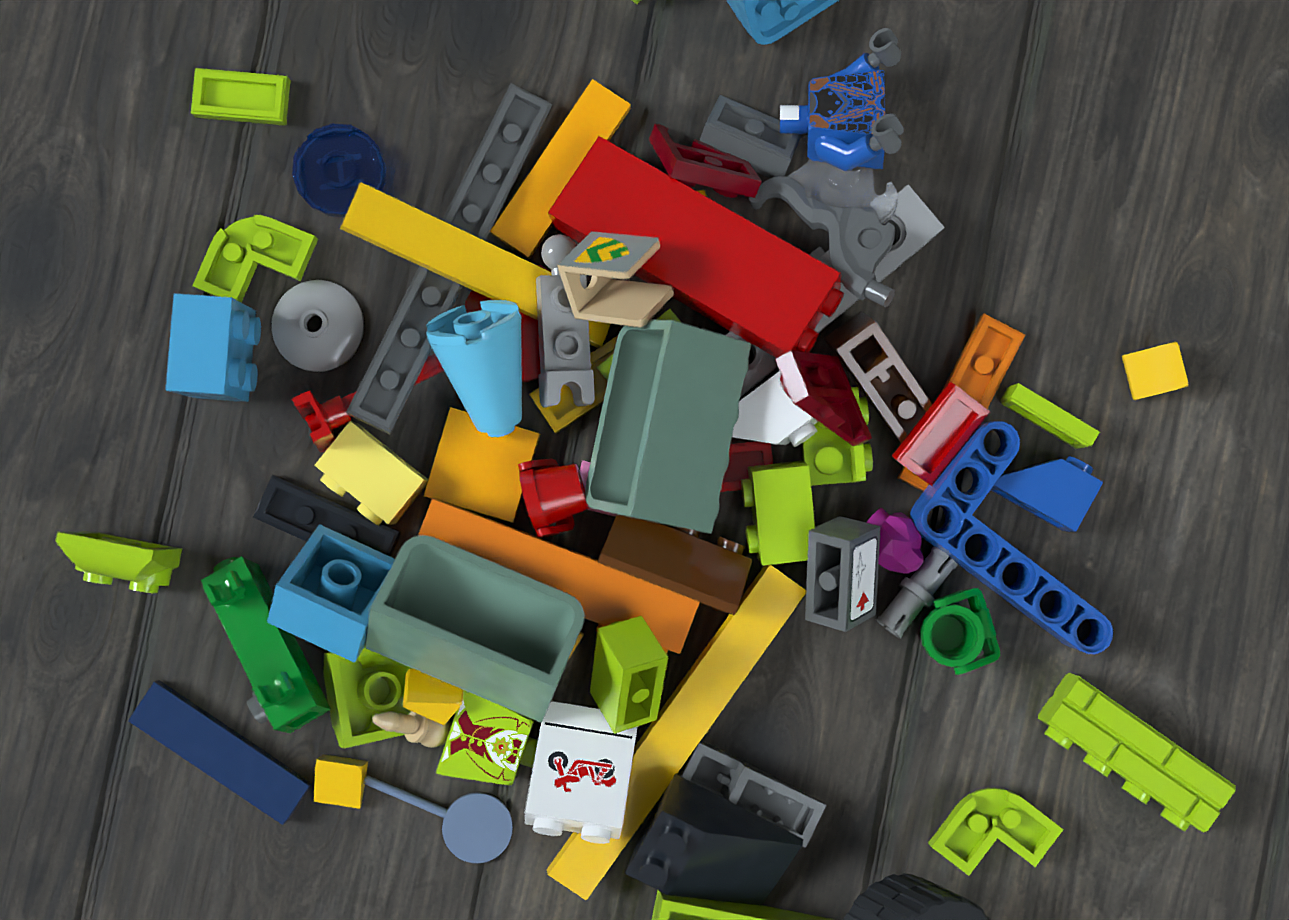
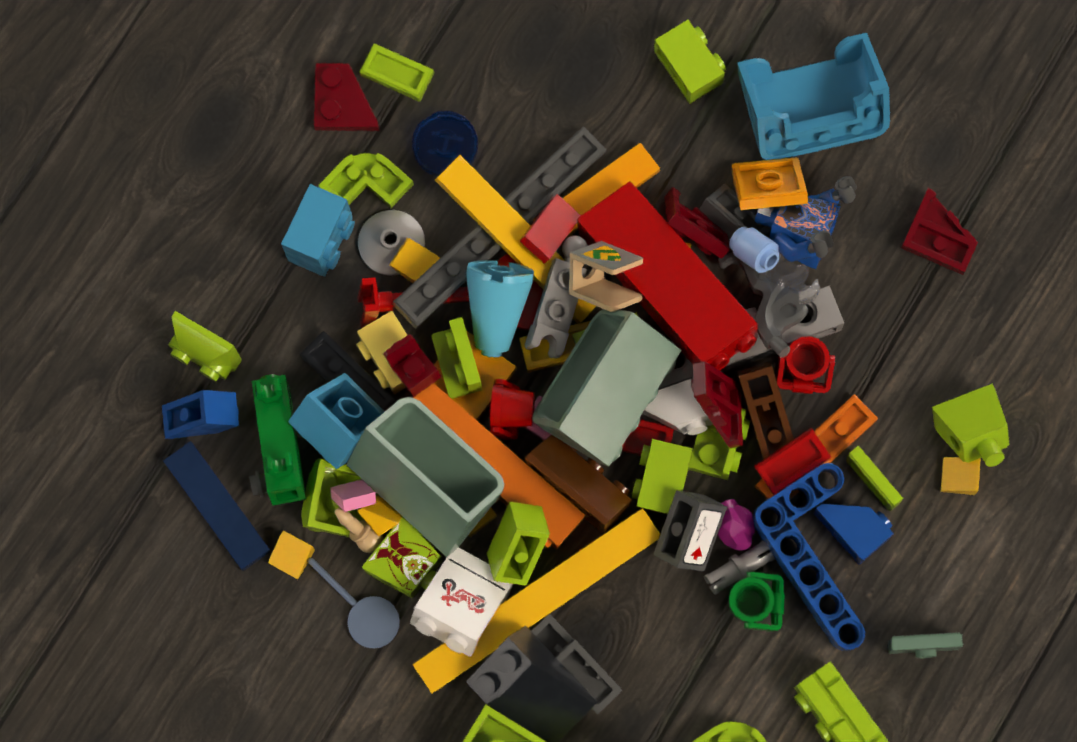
camera: 25 degrees right, 10 degrees down
none -> blue slope [162,390,239,439]
none -> dark red wing [314,63,379,131]
none -> bright pink tile [330,479,376,512]
none -> dark red bracket [383,334,442,397]
none -> yellow slope [389,238,440,283]
none -> lime bracket [432,317,482,399]
none -> tile [520,194,581,264]
none -> light blue brick [729,226,779,273]
none -> light orange tile [732,157,808,210]
none -> red piece [775,336,835,394]
none -> sand green plate [888,633,963,658]
none -> dark red wing [901,188,978,275]
none -> lime torso [932,384,1009,467]

